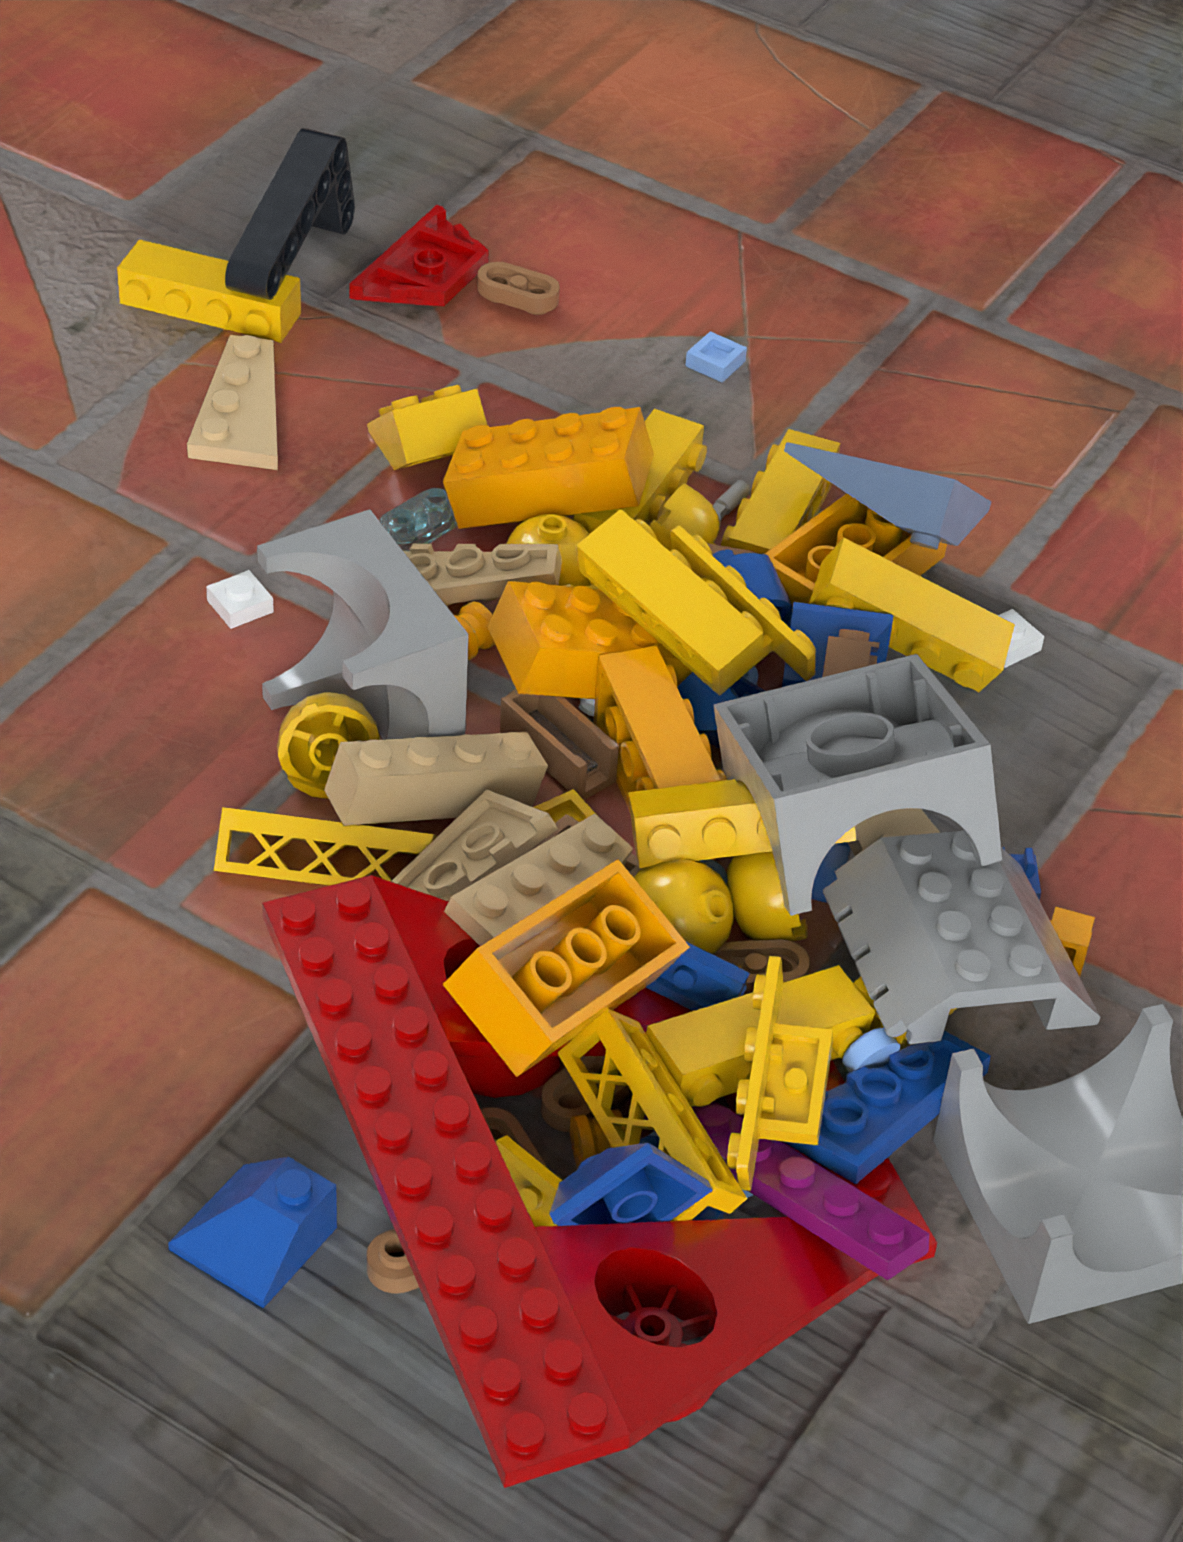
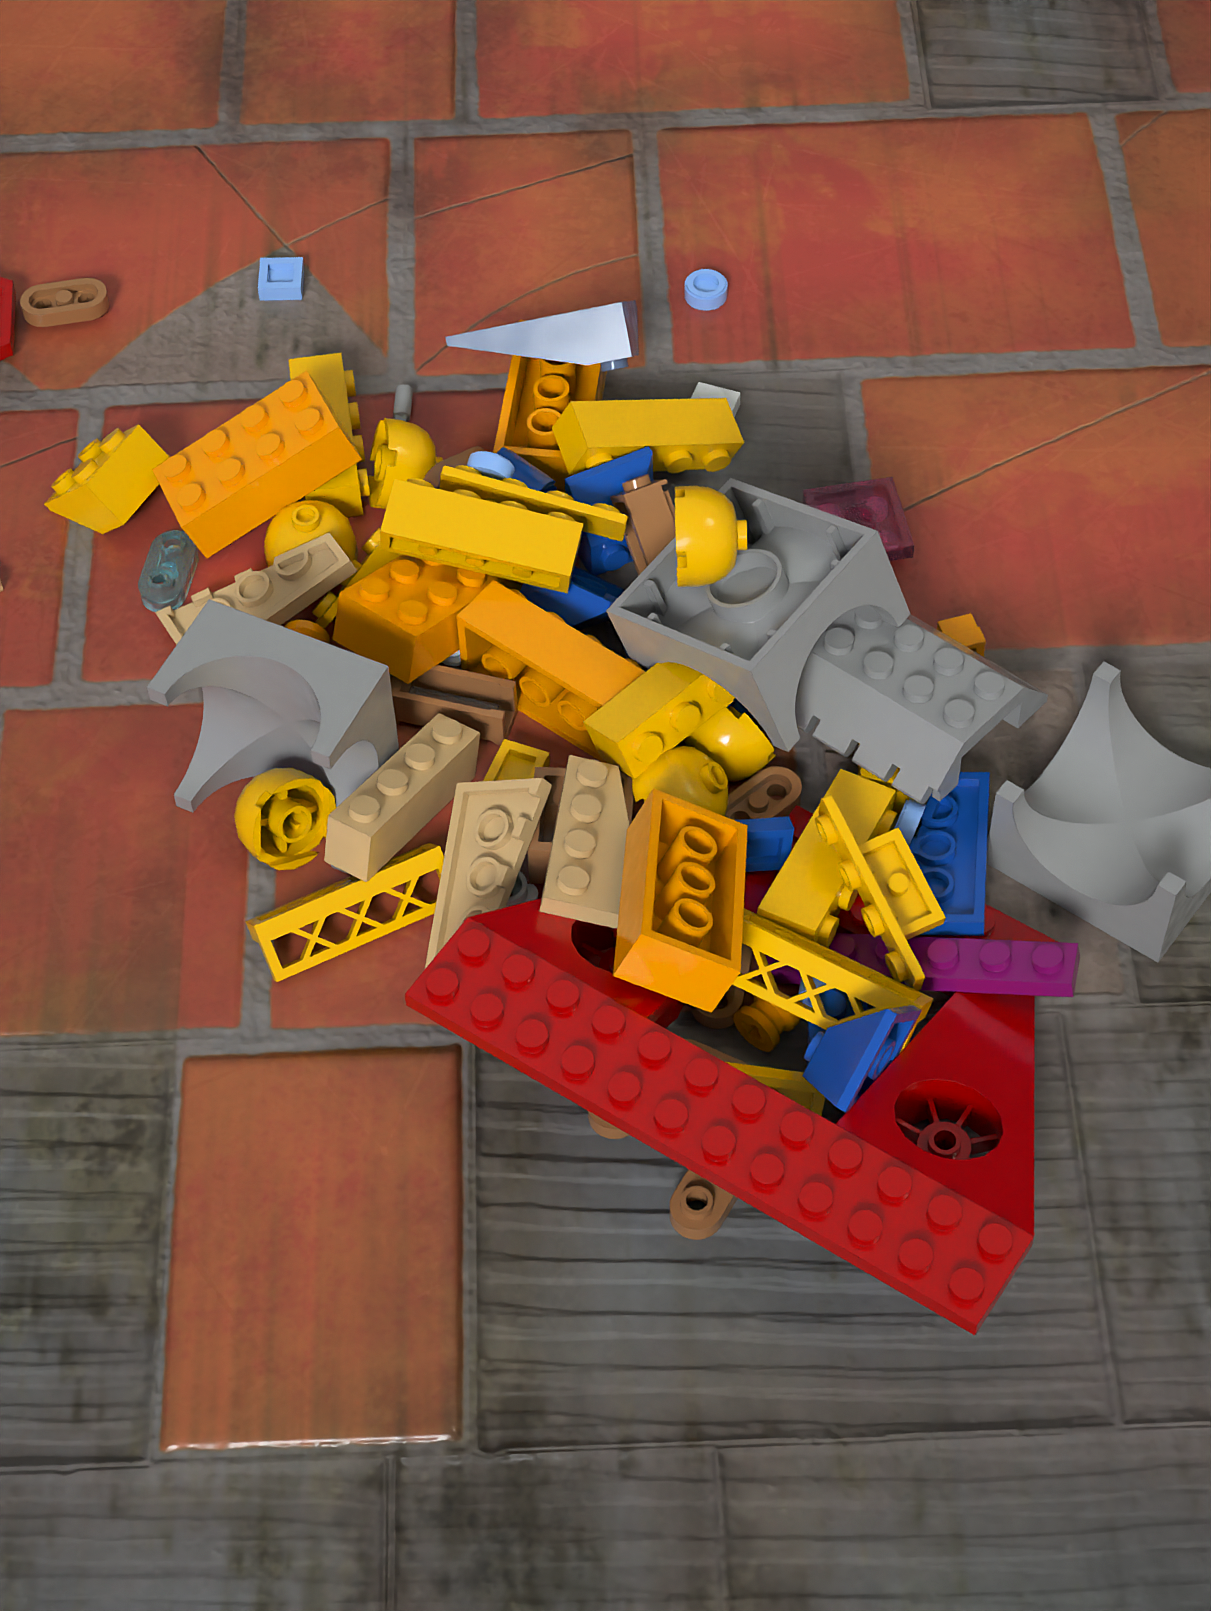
camera: 30 degrees left, 10 degrees up
blue slope [168,1157,337,1308] -> none
white plate [206,570,274,629] -> none
yellow brick [721,429,841,554] -> none
none -> light blue tile [466,451,515,481]
none -> yellow cylinder [675,486,747,587]
none -> light blue tile [684,269,728,311]
none -> clear pink plate [802,477,914,561]

